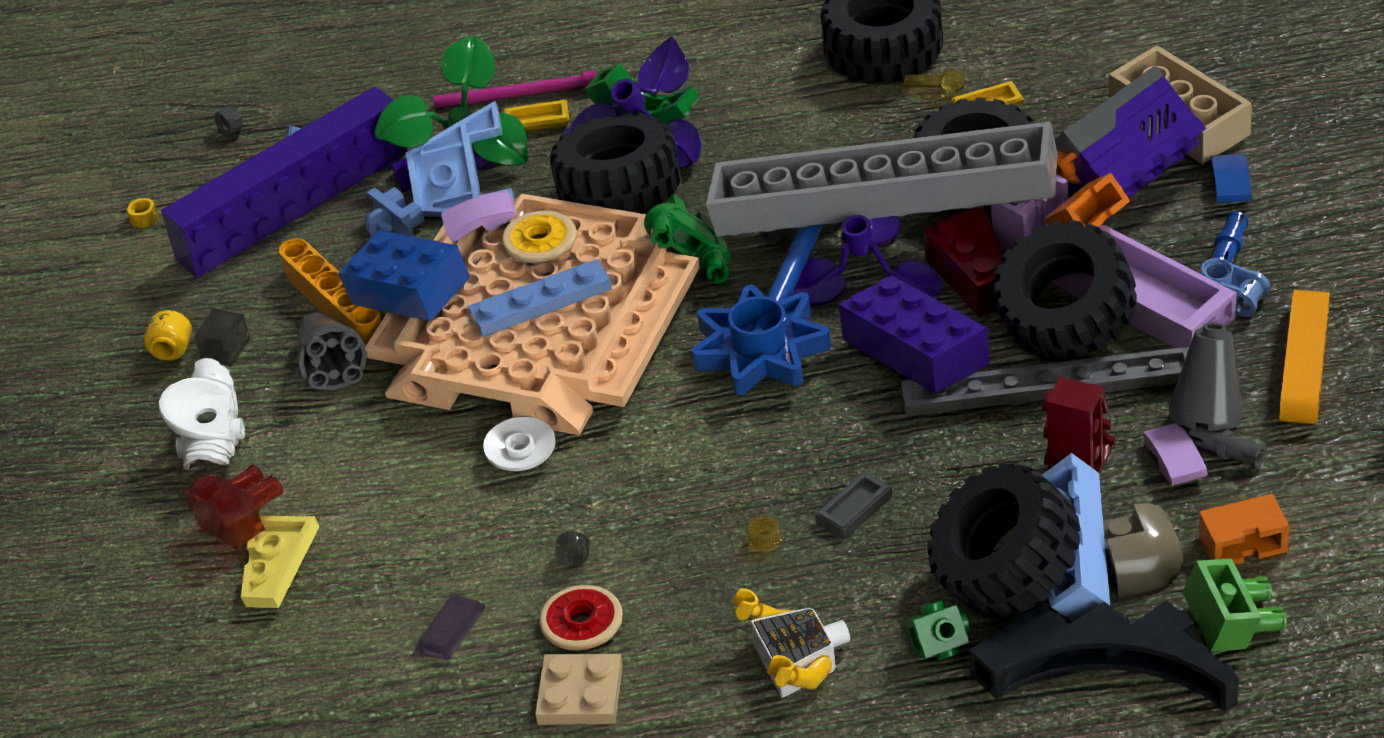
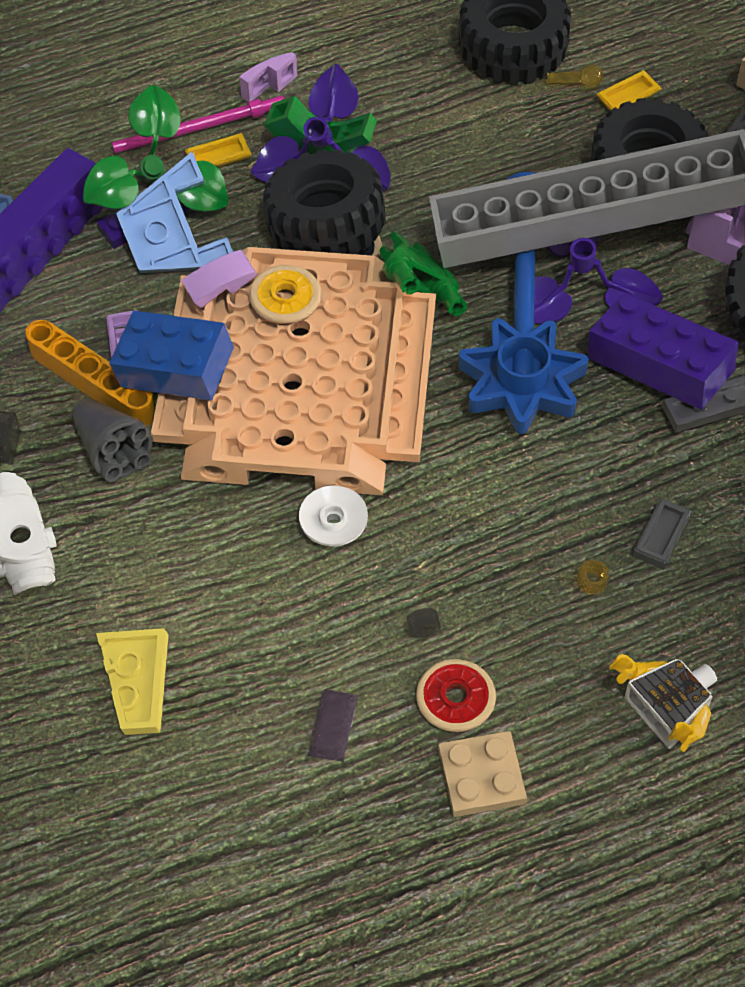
camera: 20 degrees left, 15 degrees up
clear red brick [184,464,284,549] -> none
medium blue hips [365,187,424,237] -> none
medium blue plate [468,259,612,337] -> none
dark red wedge [923,206,1003,318] -> none
none -> lavender slope [239,52,298,102]

